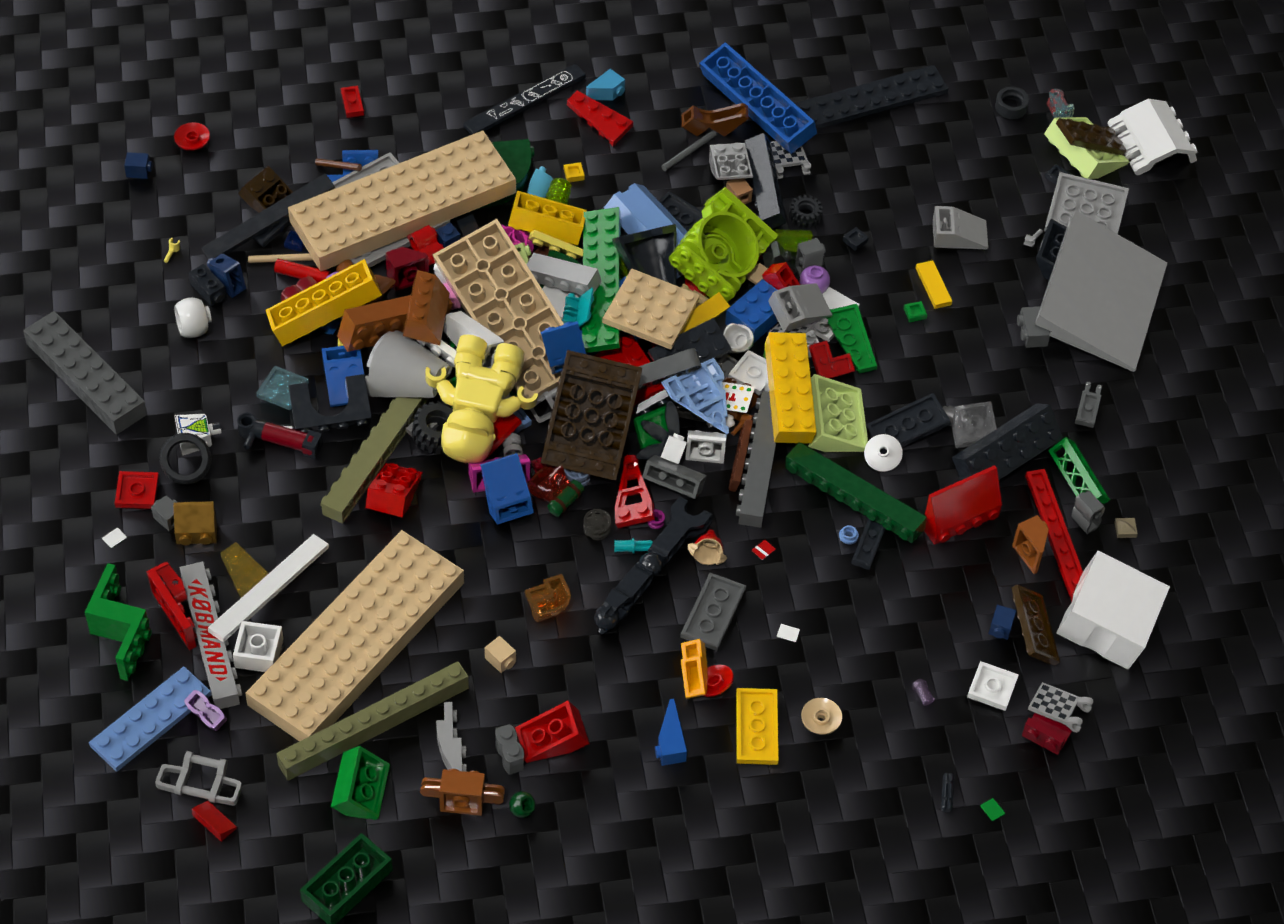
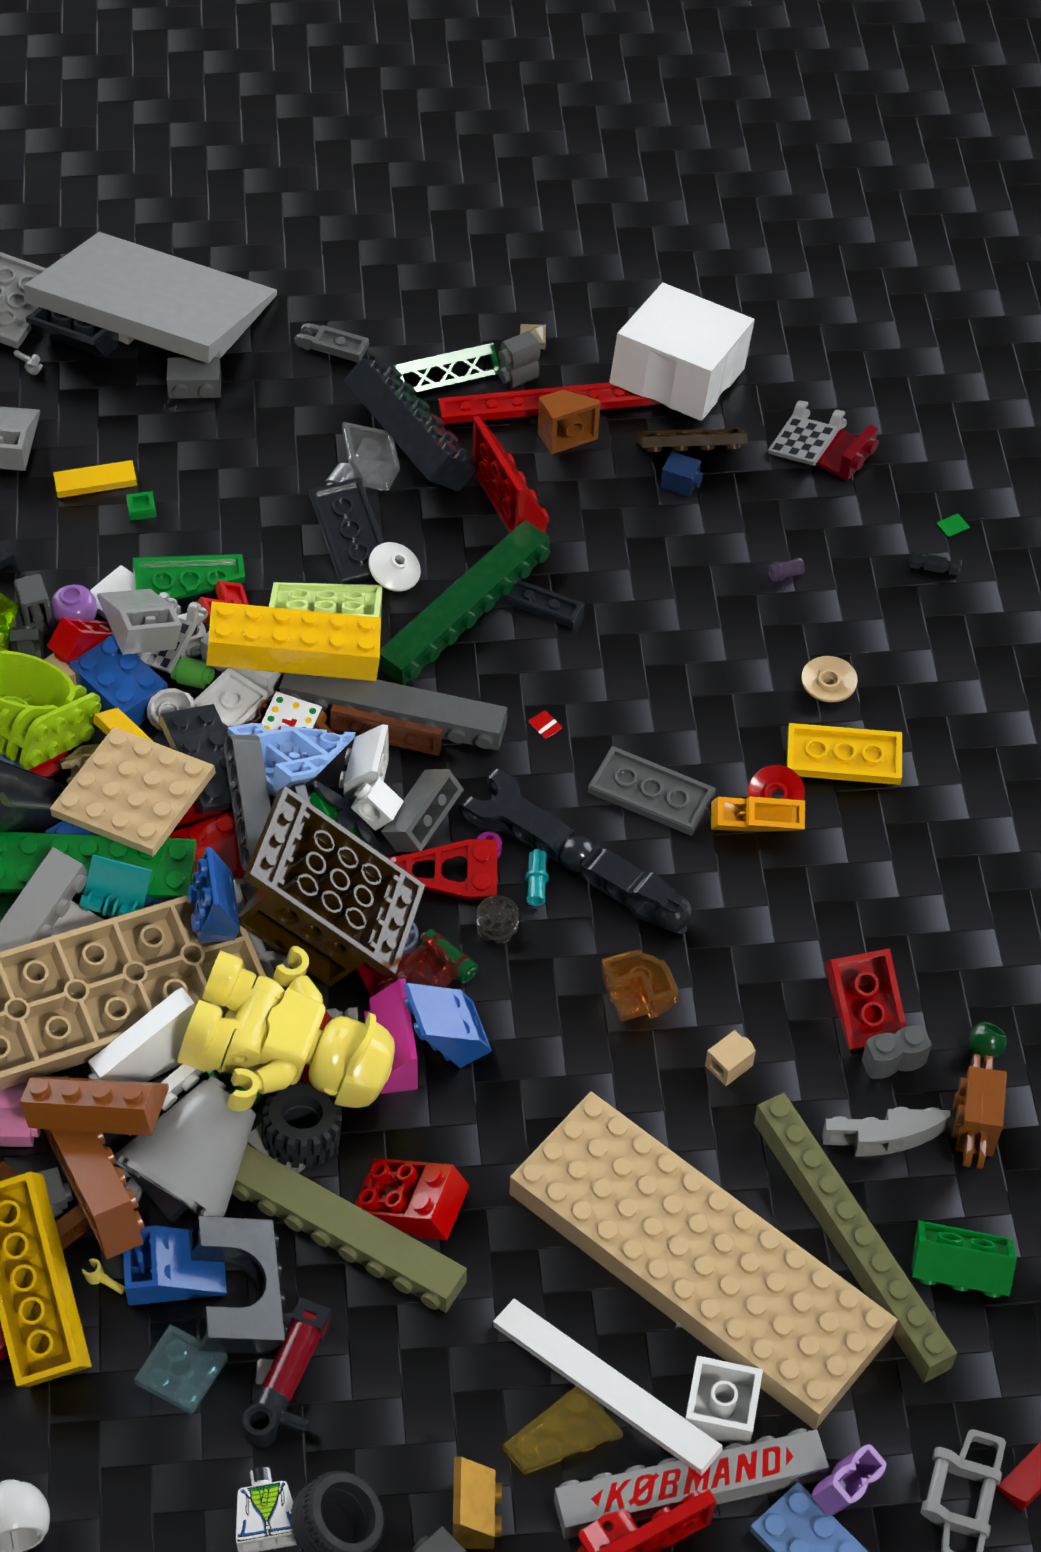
camera: 85 degrees left, 0 degrees up
blue slope [655,699,687,766] -> none
tan hat [688,529,727,565] -> none
white sticker [777,624,800,642] -> none
medium blue plate [839,525,859,544] -> none
white plate [967,661,1018,711] -> none

